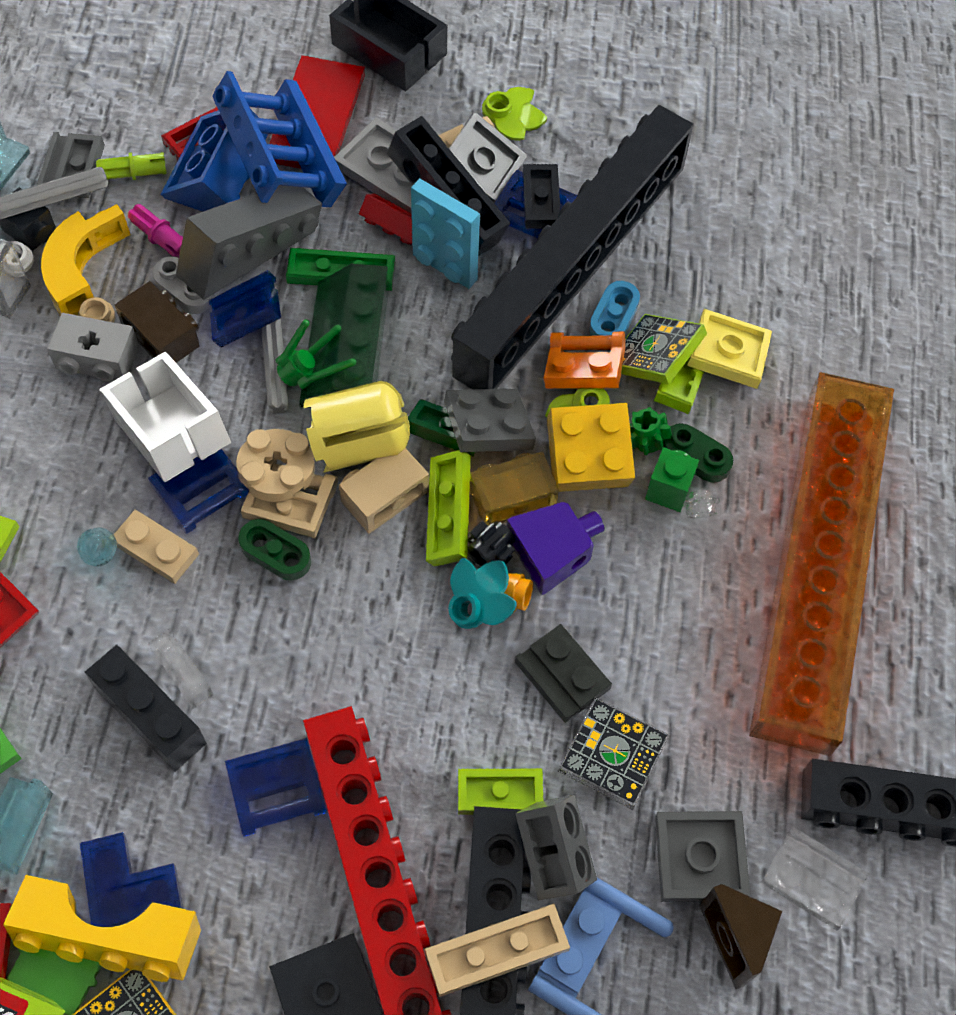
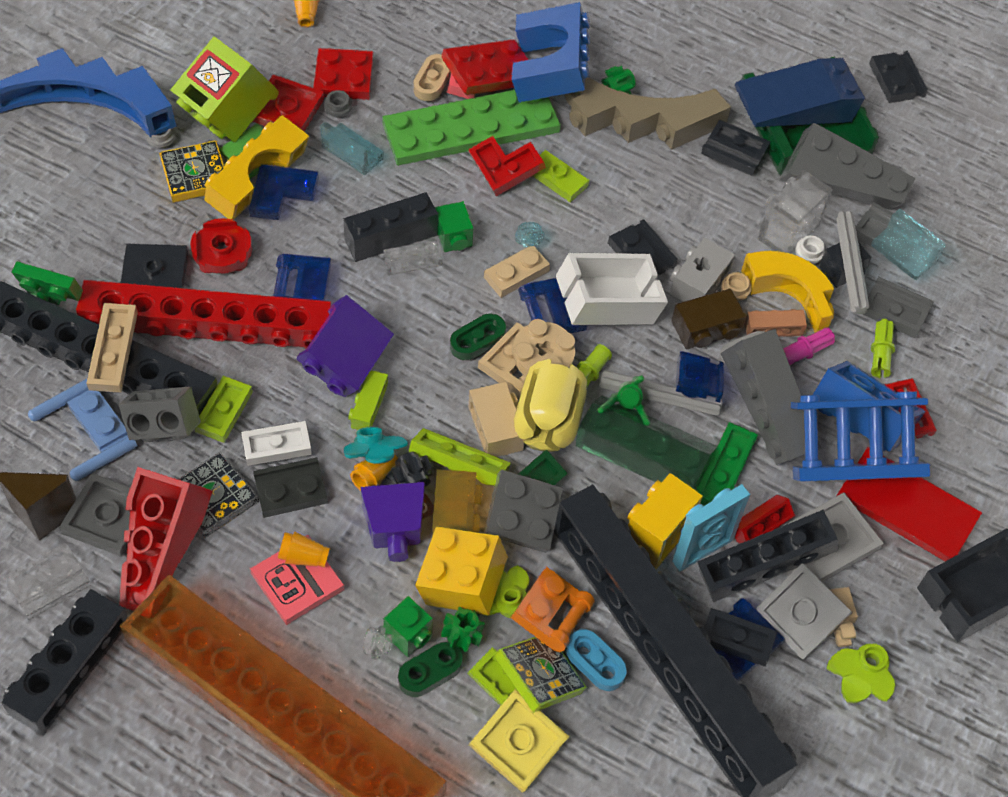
camera: 110 degrees right, 5 degrees down
none -> red wedge [119,467,213,616]
none -> red plate [190,218,252,274]
none -> white plate [241,421,312,466]
none -> coral tile [250,535,344,625]
none -> light orange cone [278,531,330,568]
none -> dark purple panel [296,295,394,397]
none -> lime piece [348,370,388,430]
none -> green brick [435,201,474,252]
none -> lime axle [577,344,613,388]
none -> black plate [608,219,678,276]
none -> yellow brick [627,473,703,569]
none -> nougat piece [744,309,807,337]

